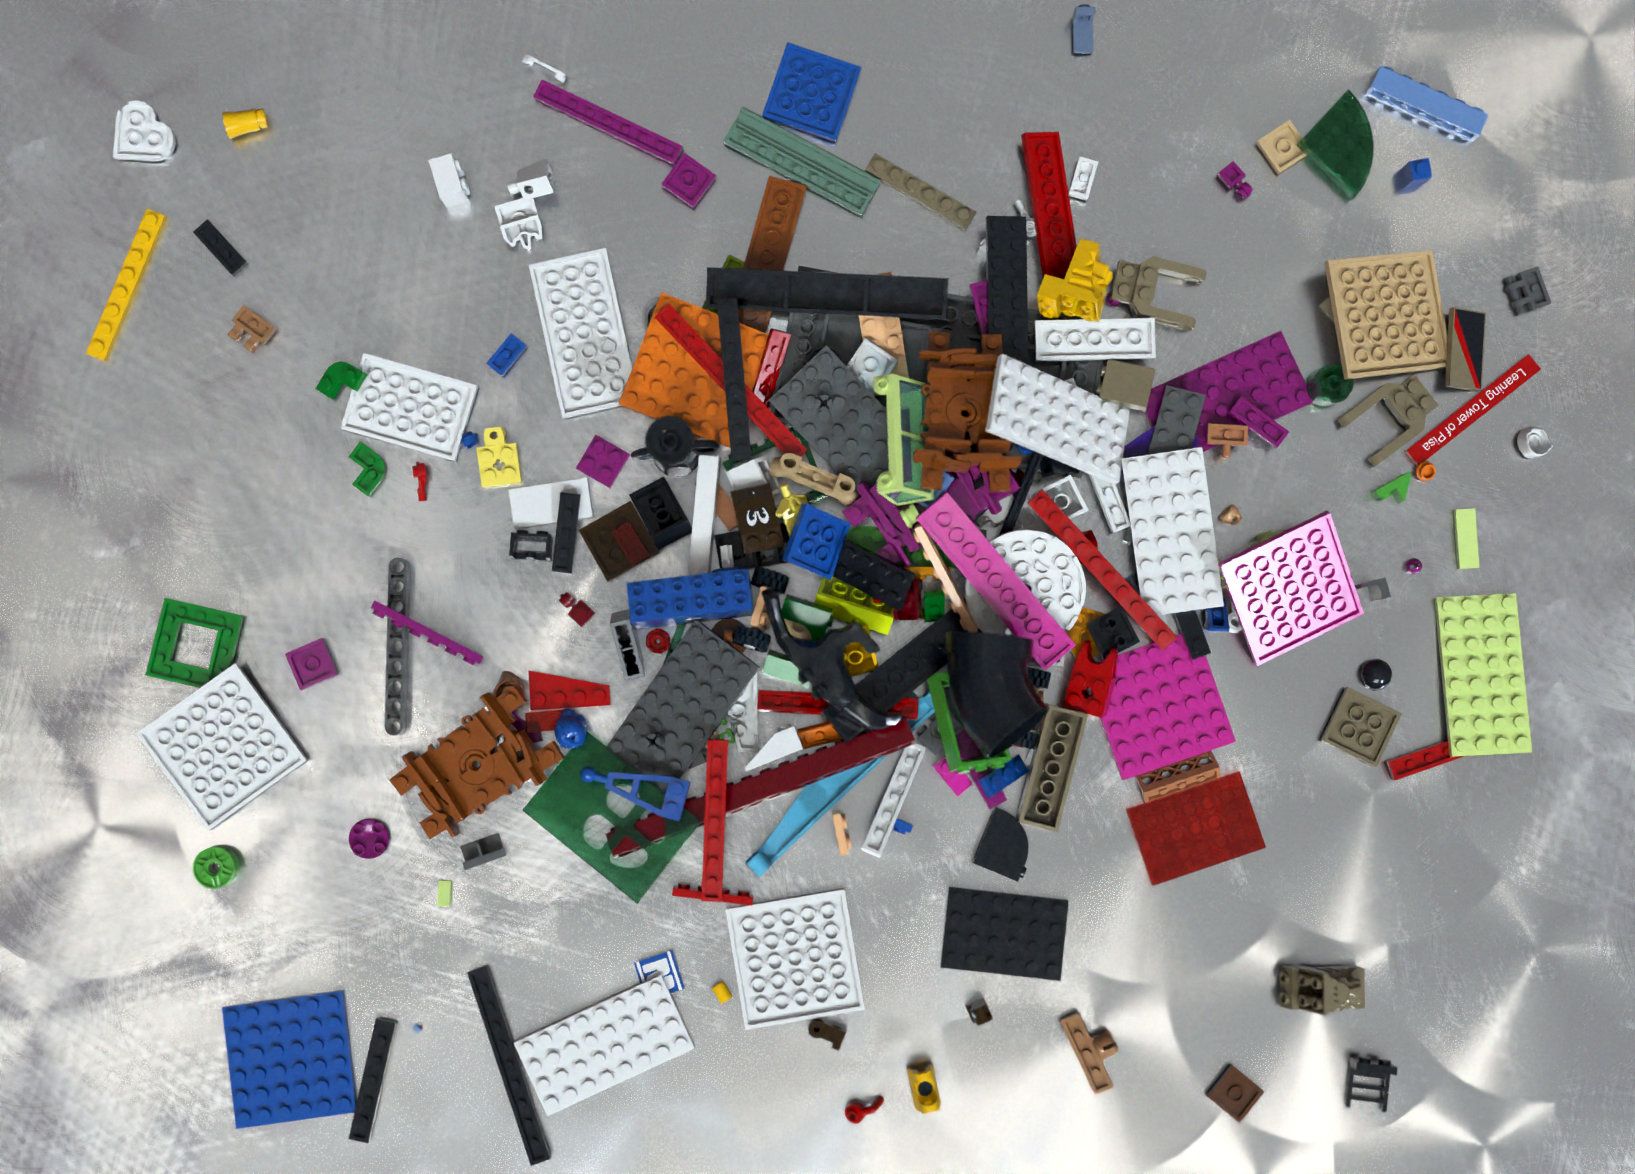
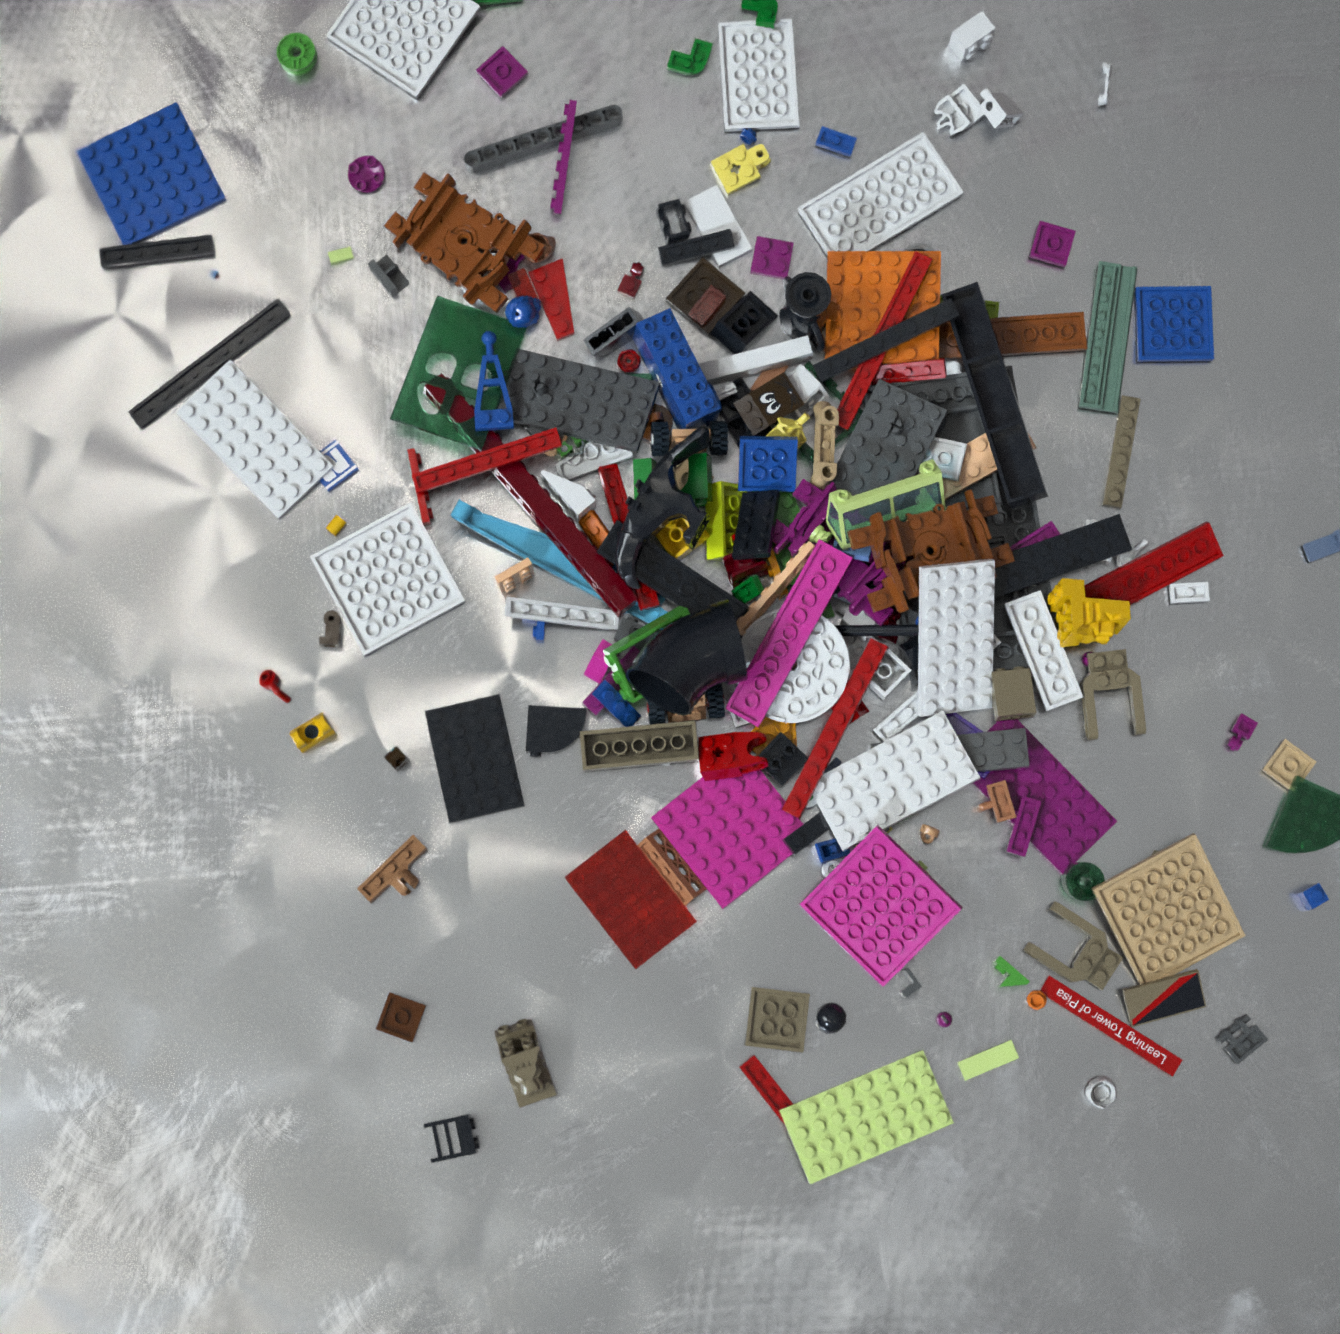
camera: 70 degrees right, 5 degrees down
red plate [412,461,427,501] -> none
magenta plate [533,79,683,166] -> none

